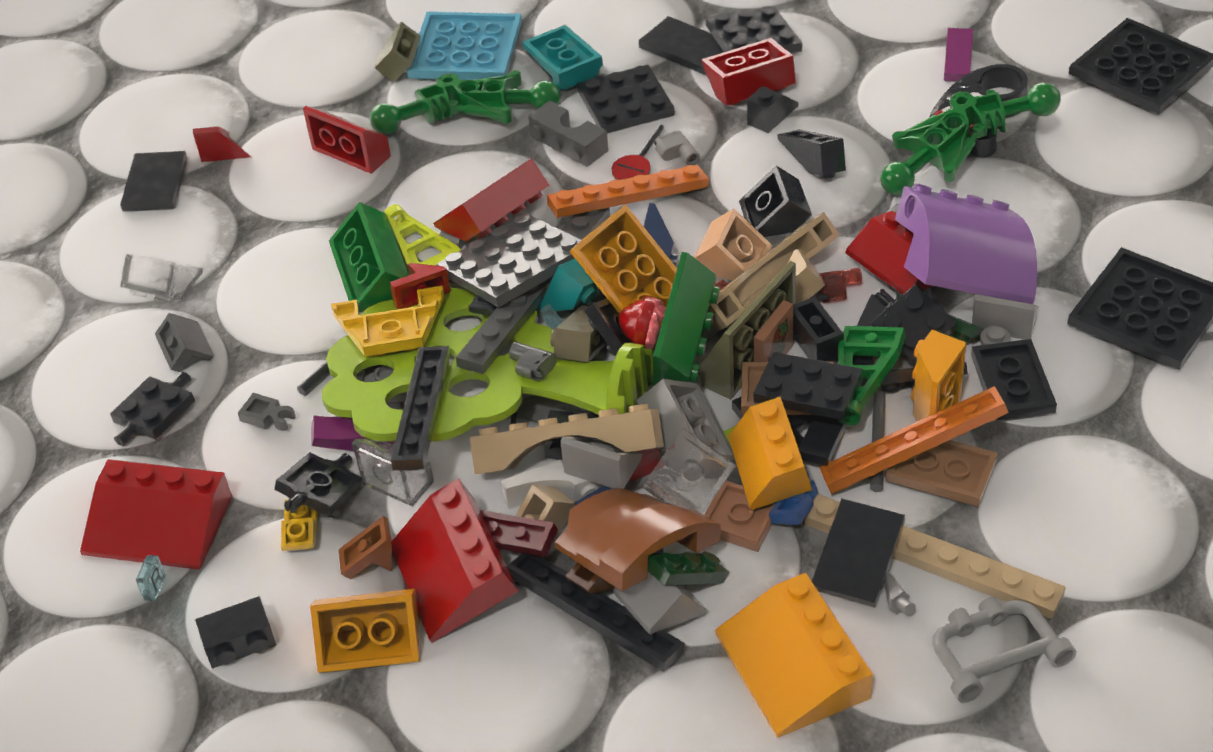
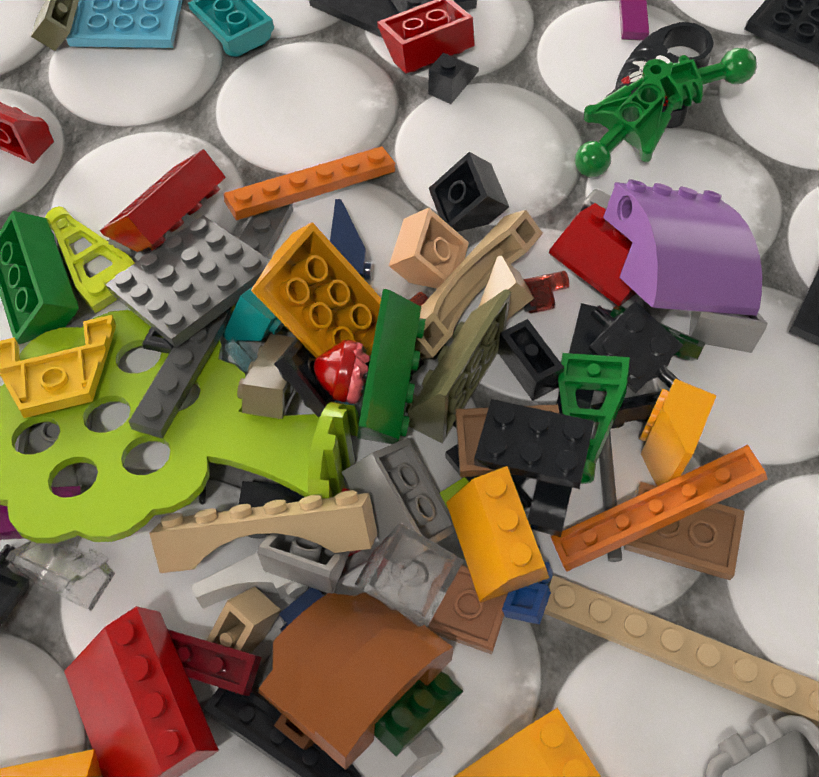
camera: 10 degrees left, 15 degrees up
dark orange slope [338,516,392,580] -> none
green piece [369,70,561,135] -> none
red slope [390,263,451,309] -> none
black plate [390,346,451,471] -> none
dark grey piece [509,342,557,381] -> none
dark grey arch [528,101,609,167] -> none
black plate [577,64,675,133] -> none
red piece [611,125,664,180] -> none
light grey piece [654,131,700,165] -> none
nougat tile [753,300,793,362] -> none
black slope [777,129,846,179] -> none
black tile [812,498,906,608] -> none
light grey bar [884,573,916,616] -> none
black plate [971,339,1057,421] -> none
light grey plate [980,326,1011,345] -> none

